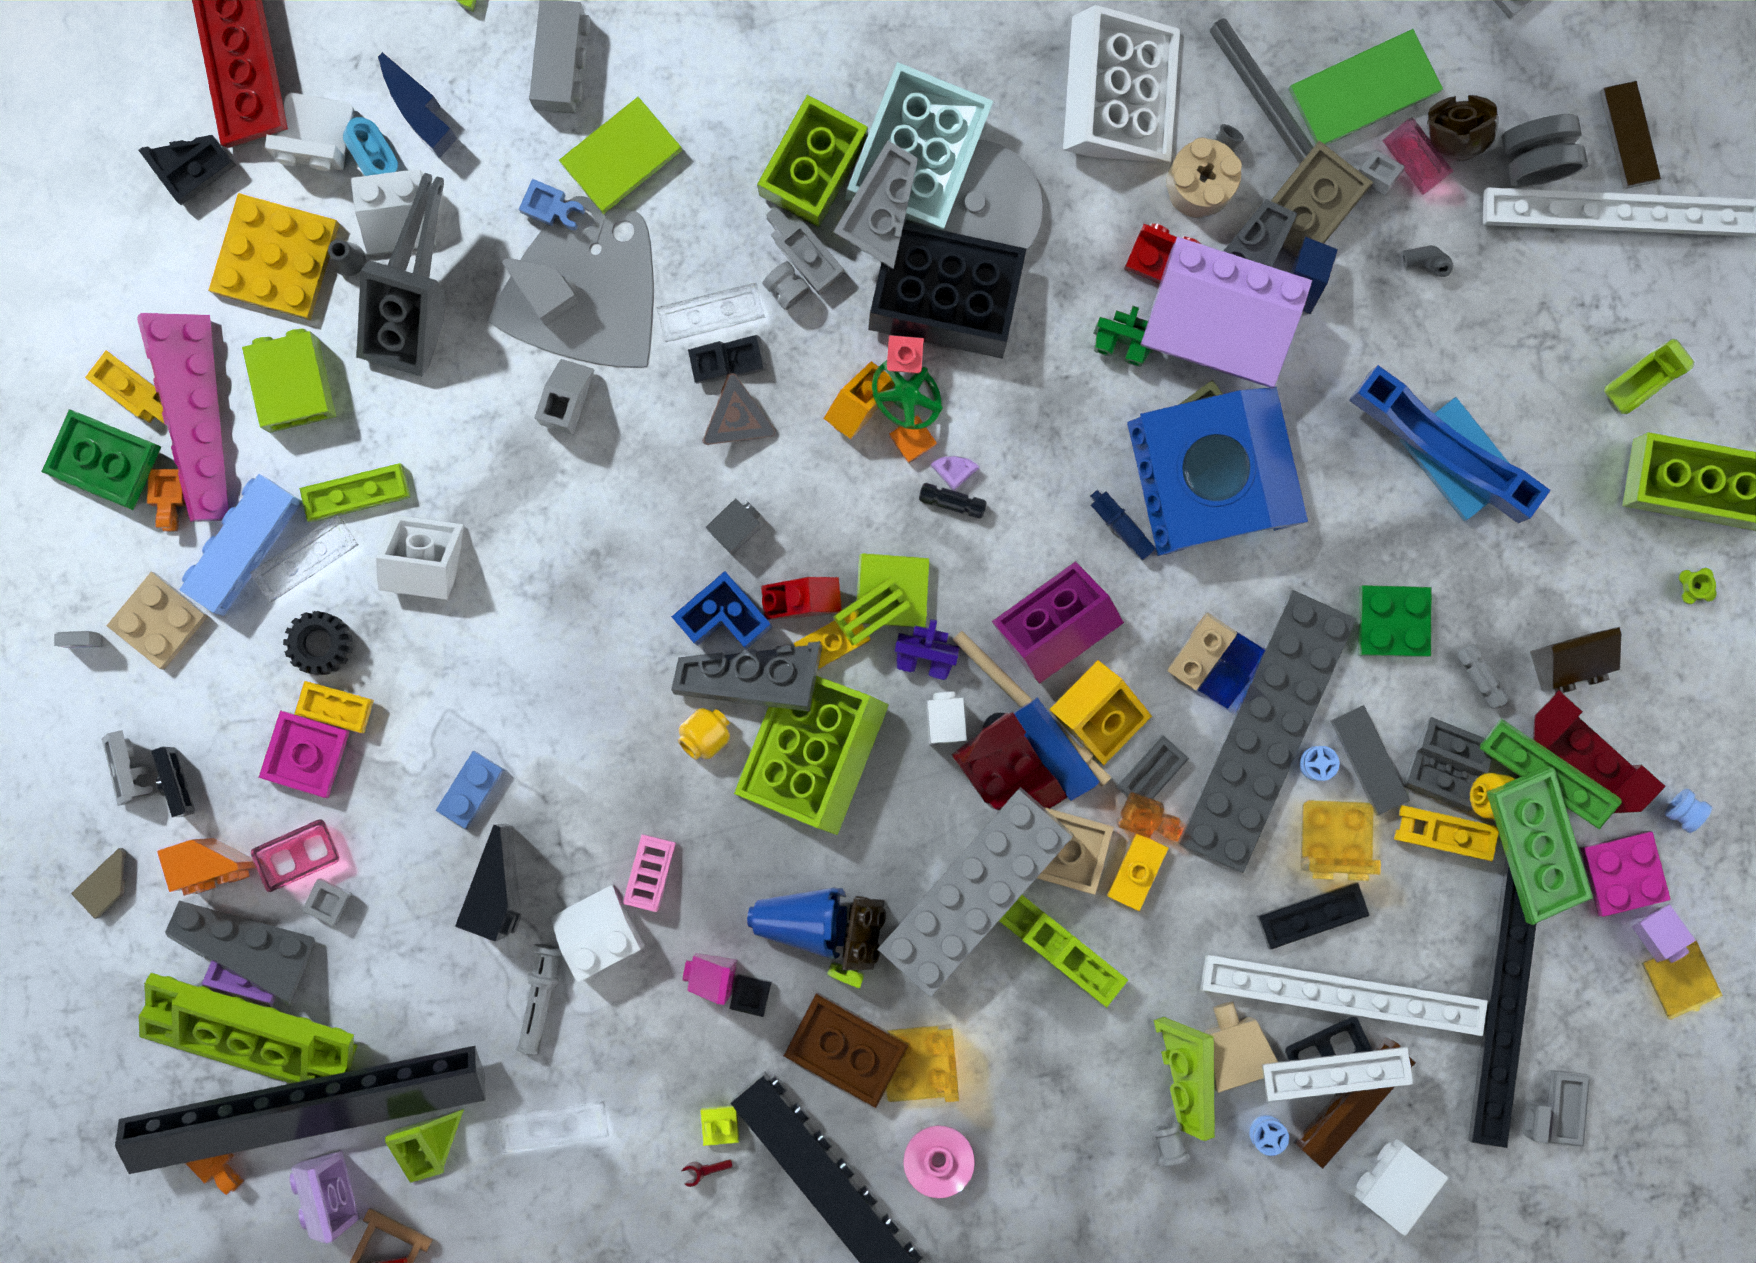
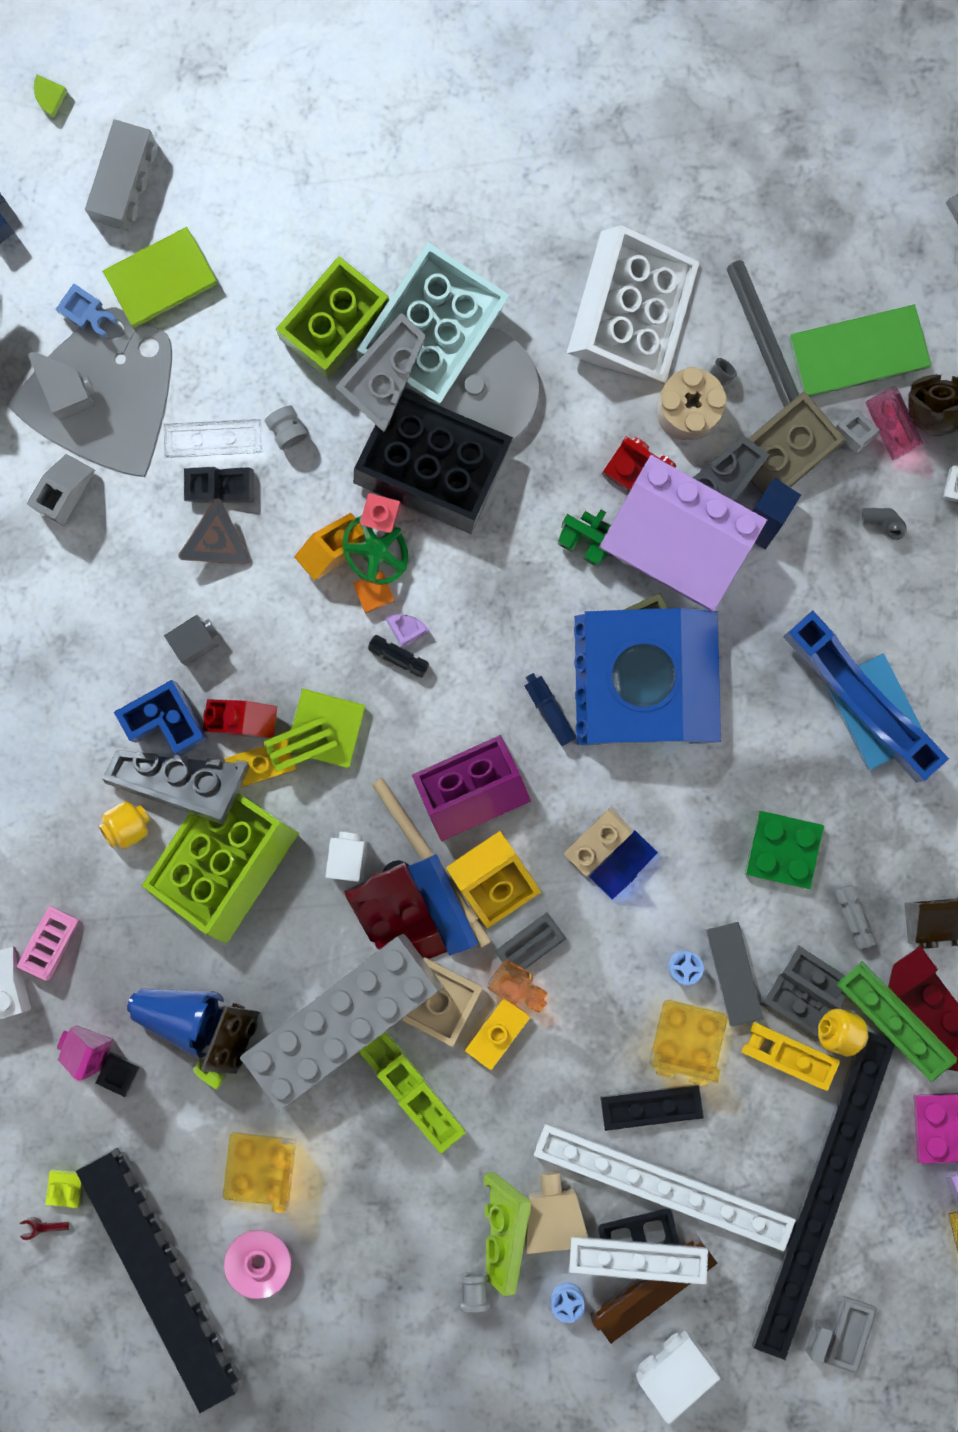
camera: 15 degrees right, 0 degrees up
light grey hinge [766,205,845,295] -> none
reddish brown tile [783,992,910,1108] -> none
dark purple hips [894,619,960,680] -> none
dark grey plate [1178,590,1356,873] -> none
bright green tile [1487,766,1593,925] -> none

